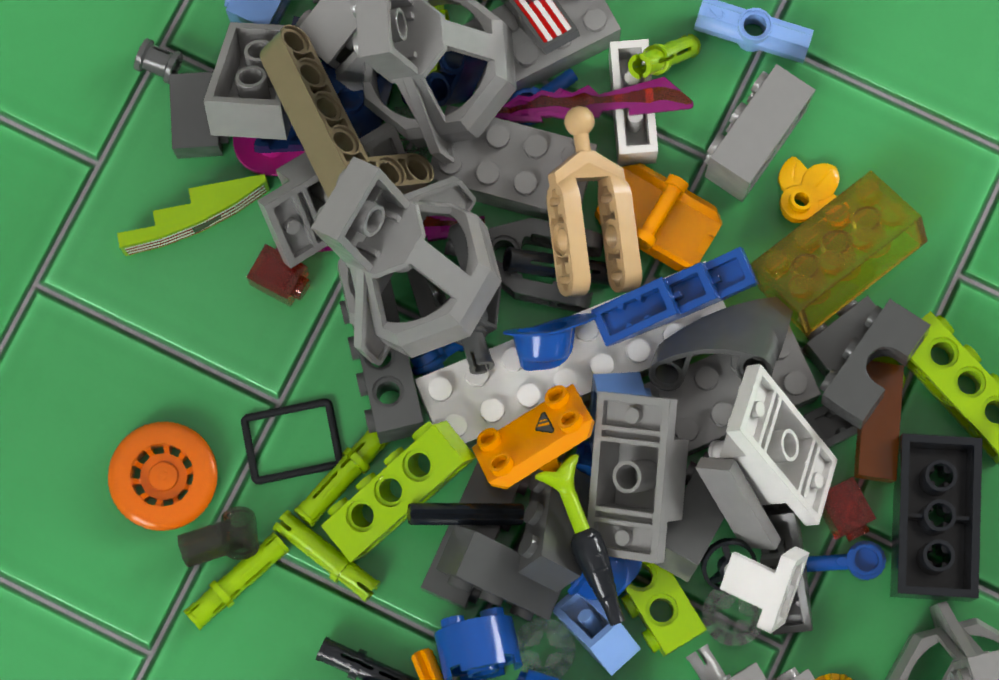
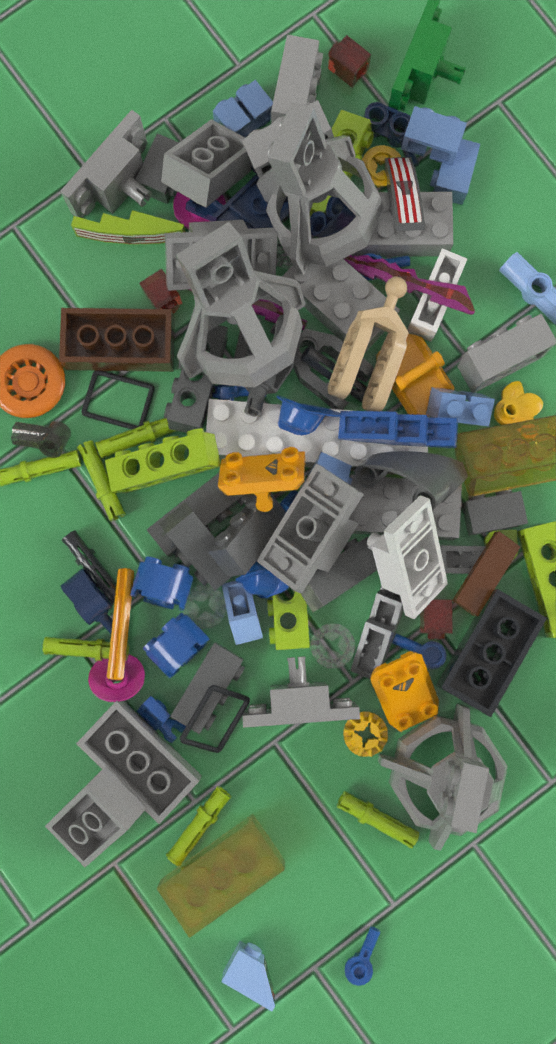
camera: 25 degrees right, 5 degrees up
dark grey bush [134,38,183,84] -> none
dark tan beam [260,24,434,198] -> none
black axle [407,503,525,525] -> none
black piece [535,454,625,626] -> none
lime pin [628,34,701,79] -> none
light grey tile [695,457,781,550] -> none
white piece [701,538,810,634] -> none
dark grey arch [819,299,930,430] -> none
none -> reddish brown brick [59,308,175,372]
none -> light grey brick [60,110,152,218]
none -> light orange shield [370,651,439,732]
none -> medium blue piece [426,387,495,427]

